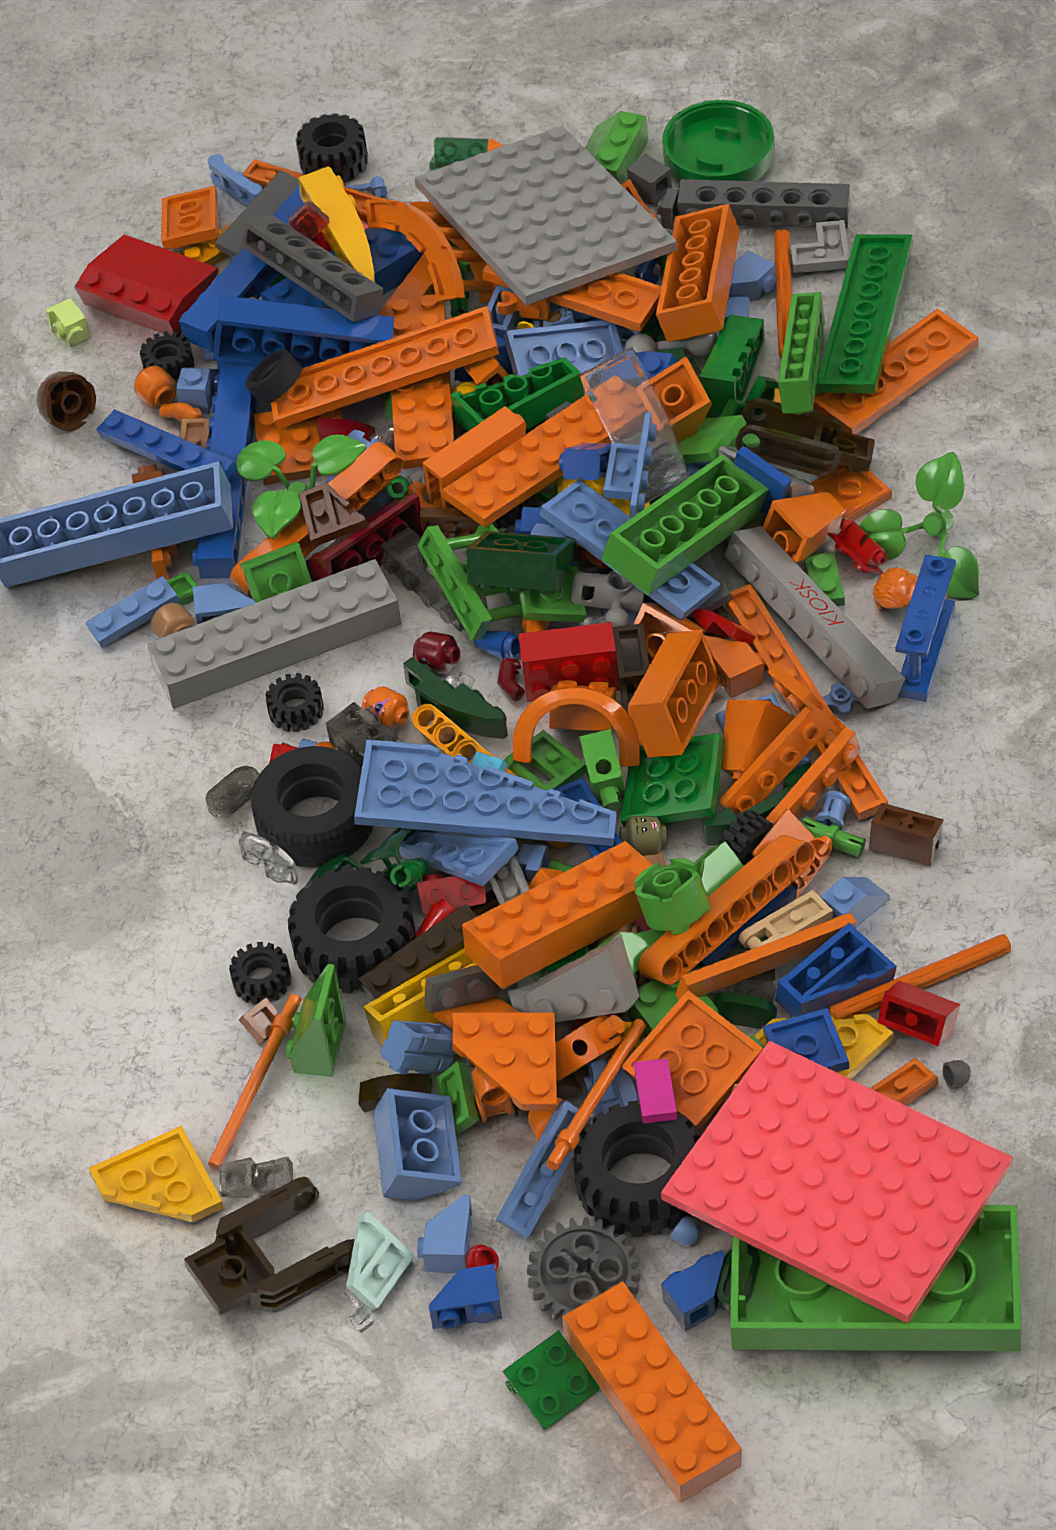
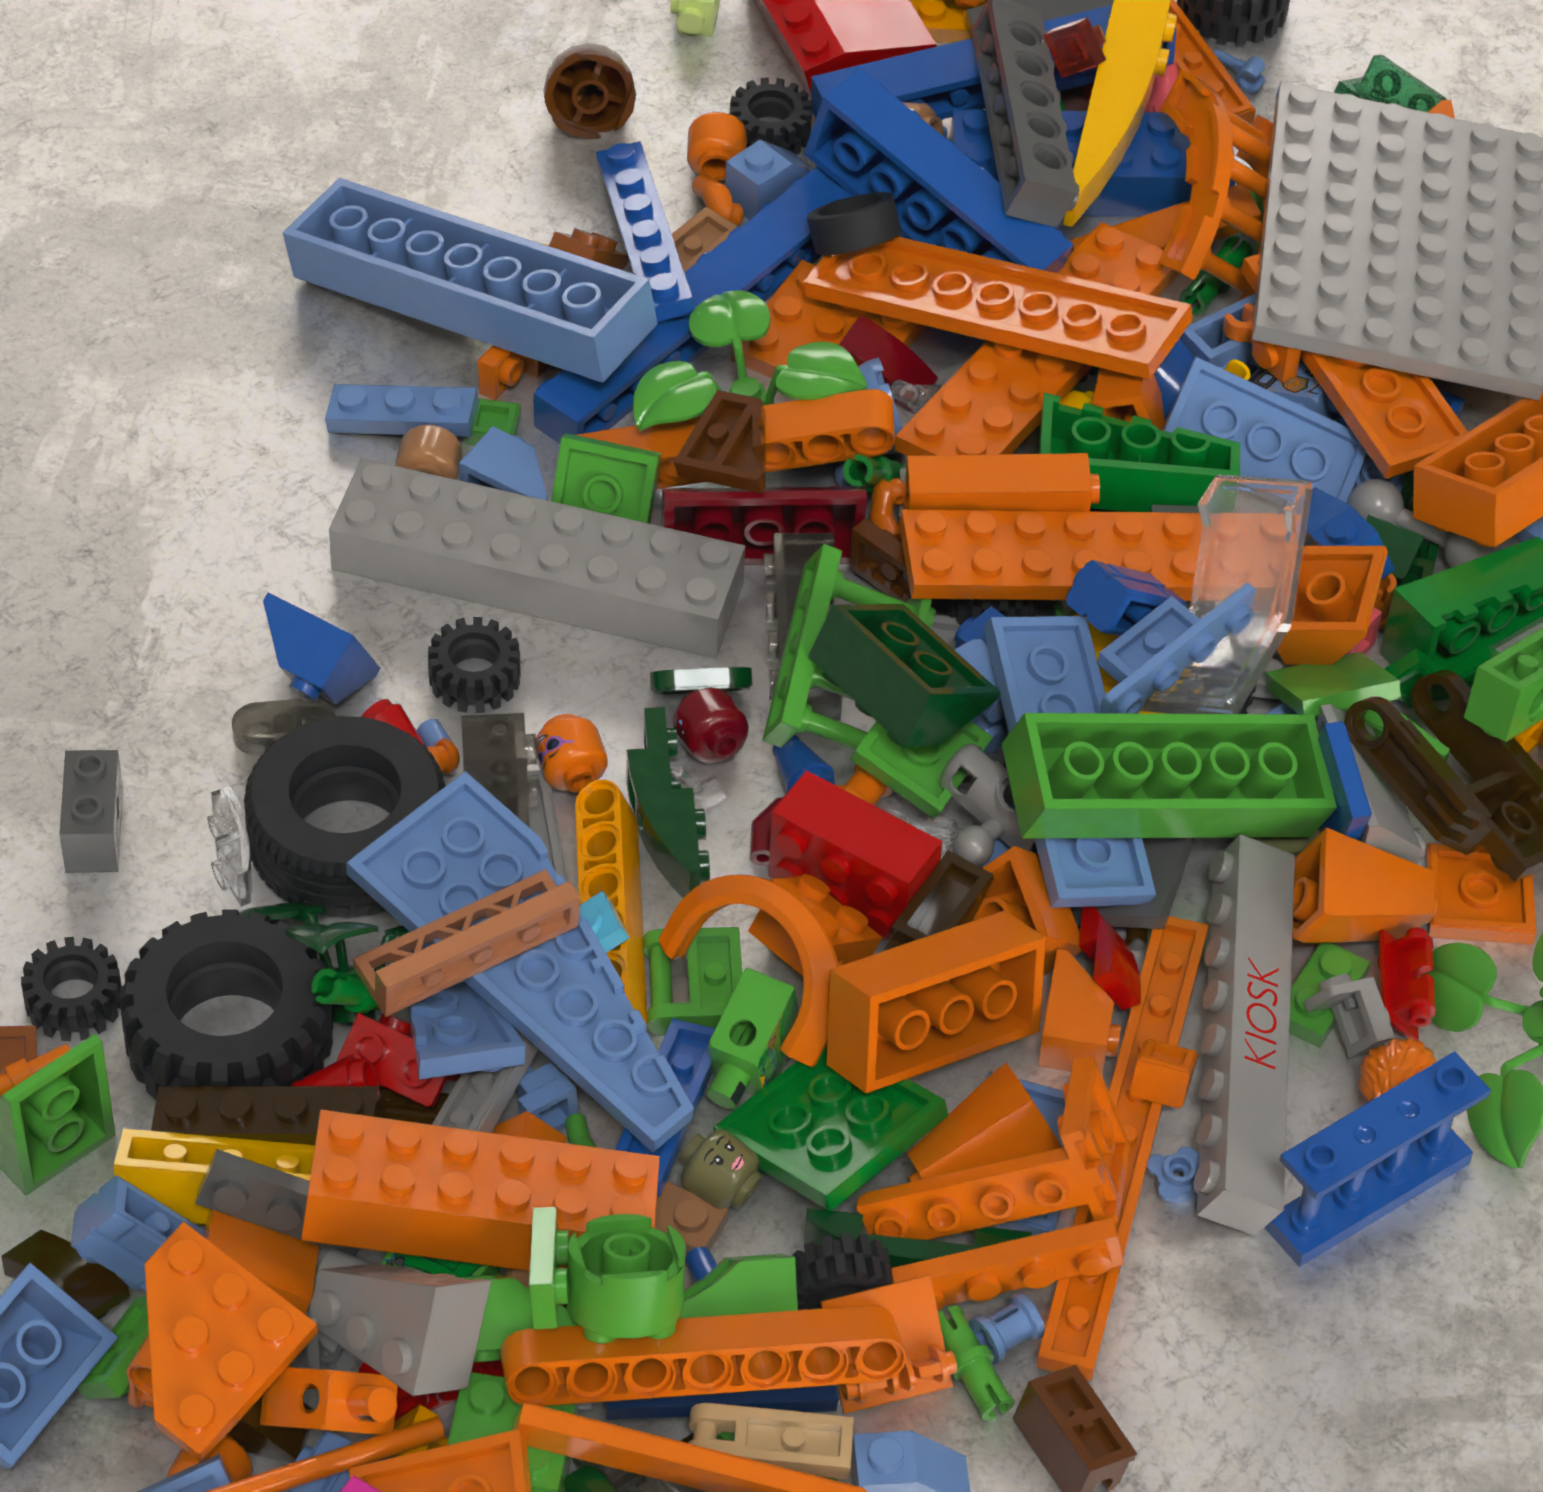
camera: 30 degrees right, 0 degrees up
blue arm [634,258,659,284] -> none
none -> dark grey brick [59,750,123,873]
none -> blue slope [263,592,381,704]
none -> nougat fence [353,869,581,1017]
none -> bright green plate [529,1207,570,1329]
none -> tile [650,667,753,694]
none -> orange slope [1130,1039,1199,1108]
none -> light grey bracket [1304,974,1395,1058]

